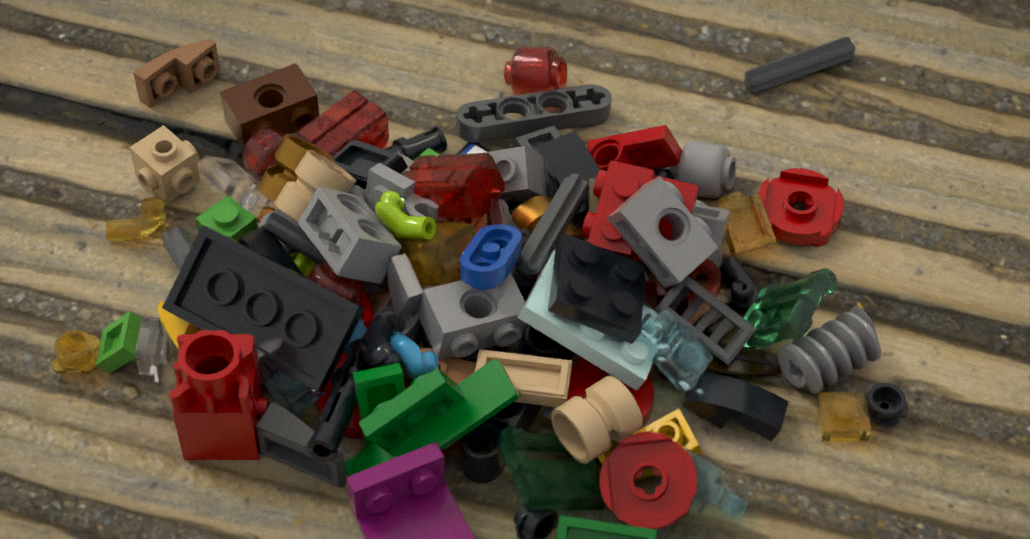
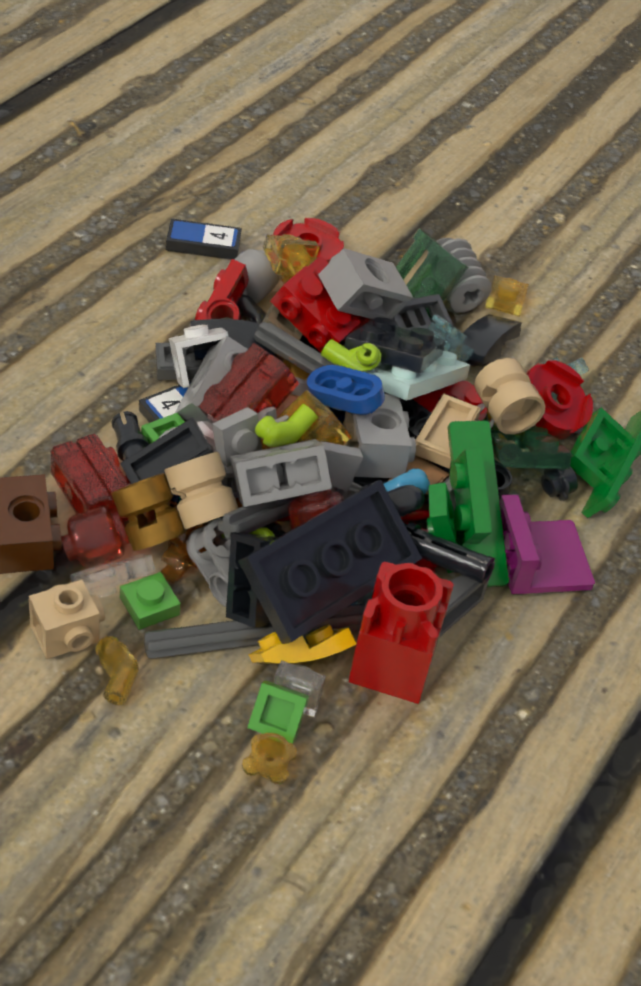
camera: 80 degrees left, 5 degrees down
dark grey beam [456,84,612,143] -> none
clear red head [504,46,568,95] -> none
dark grey axle [744,36,856,93] -> none
black plate [862,383,908,427] -> none
none -> tile [166,218,242,259]
none -> white bracket [169,325,228,388]
none -> clear yellow bracket [262,234,319,275]
none -> lime arm [321,339,381,372]

